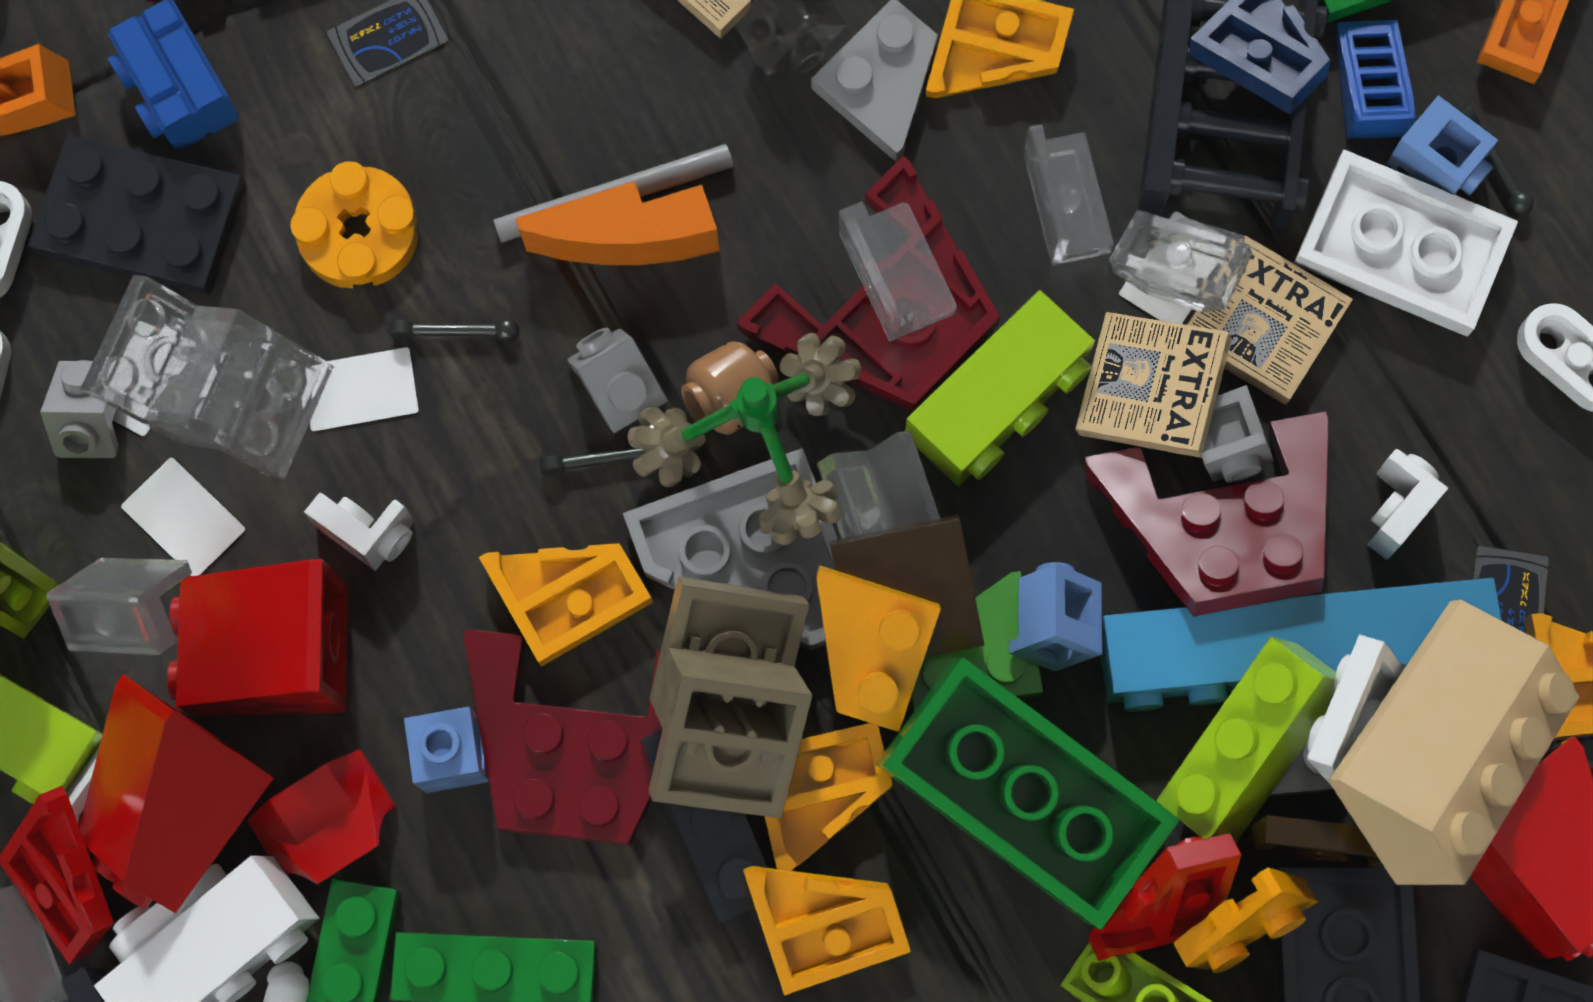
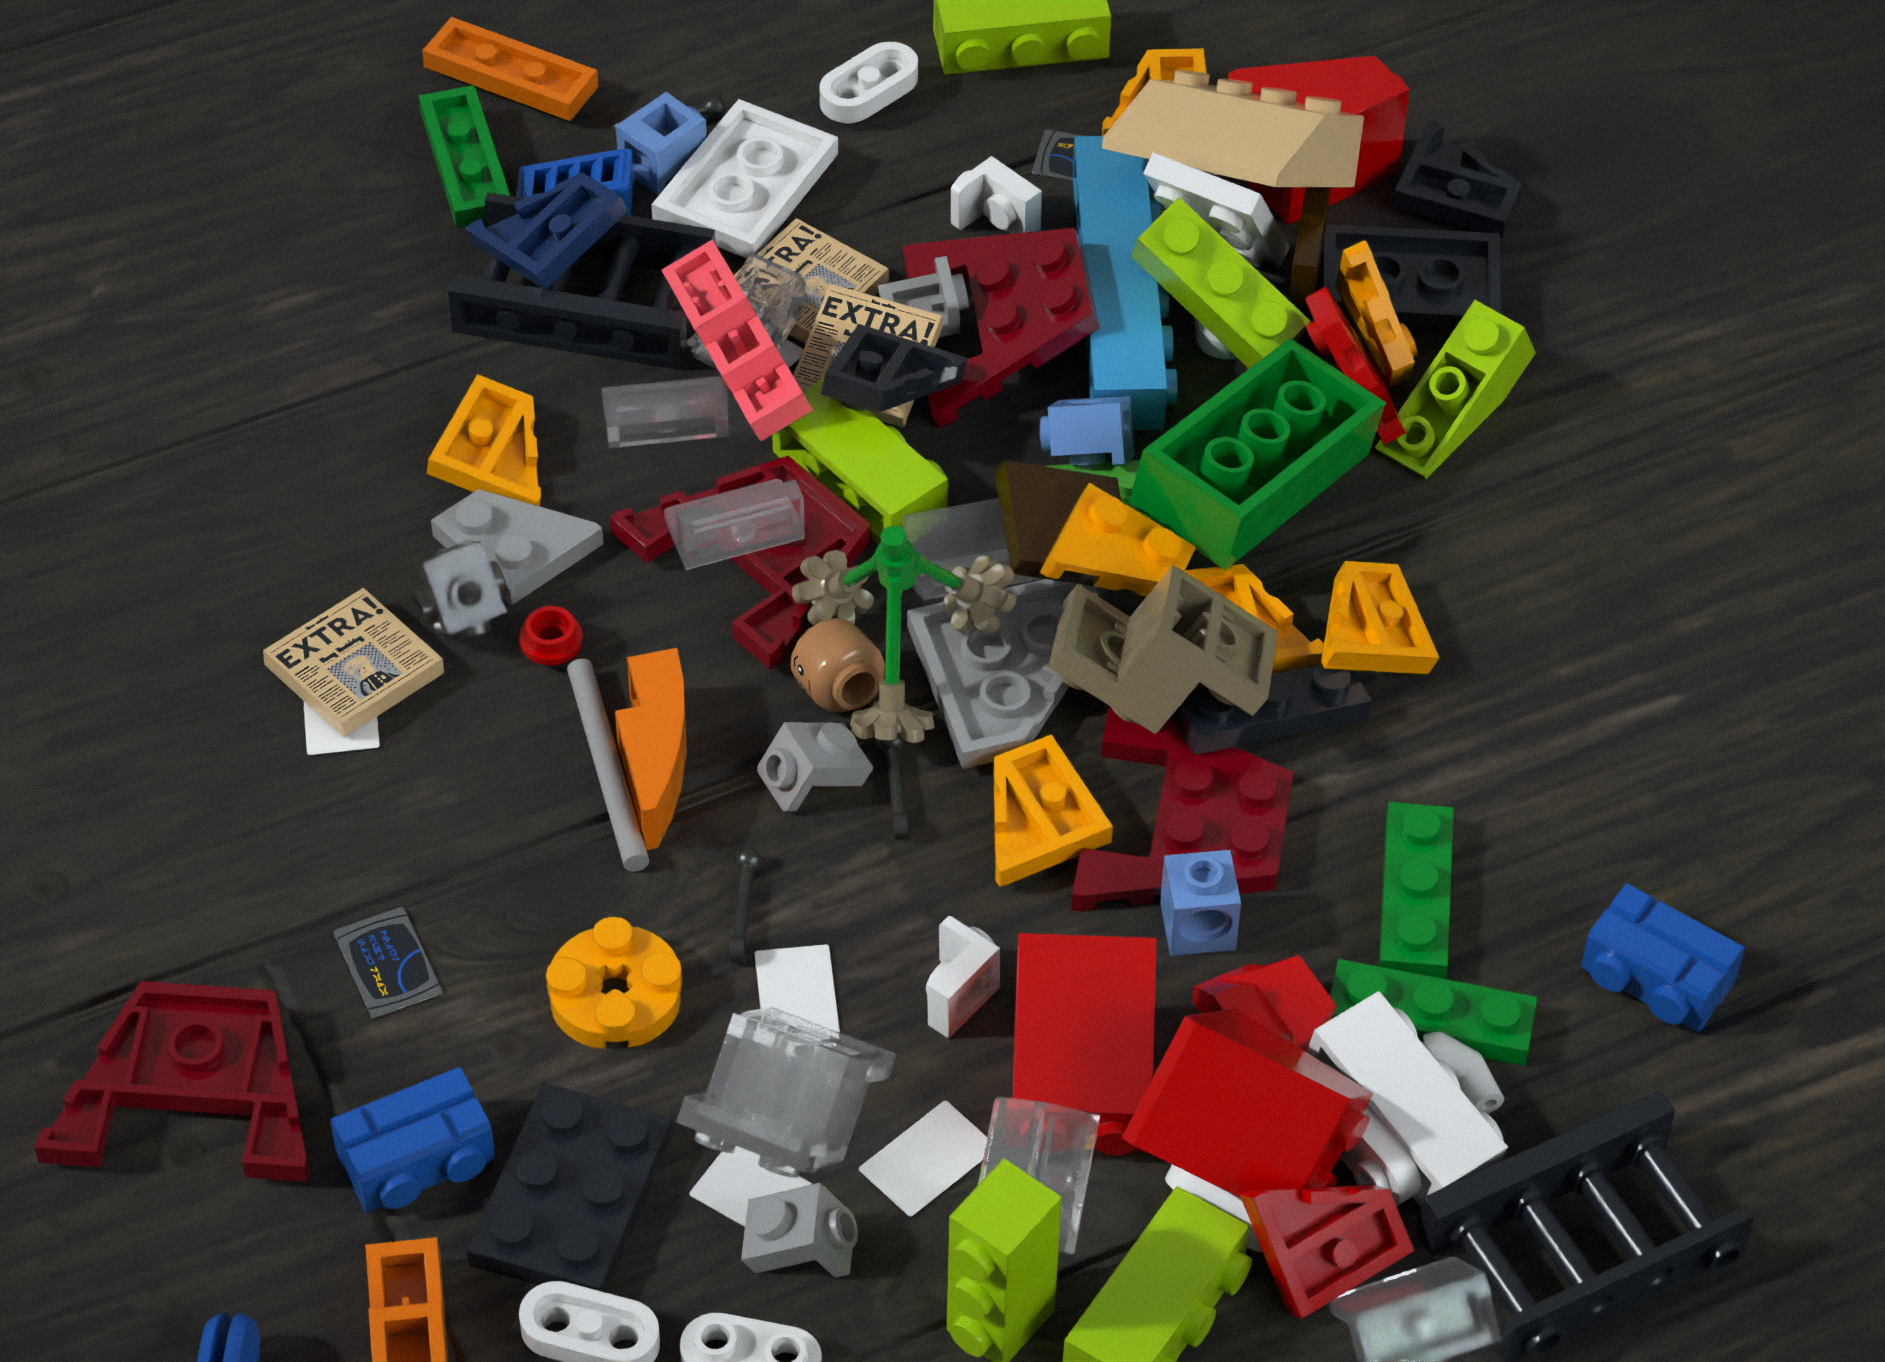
camera: 90 degrees left, 25 degrees down
none -> red plate [519,606,583,666]
none -> coral slope [662,239,813,442]
none -> black wing [821,324,968,413]

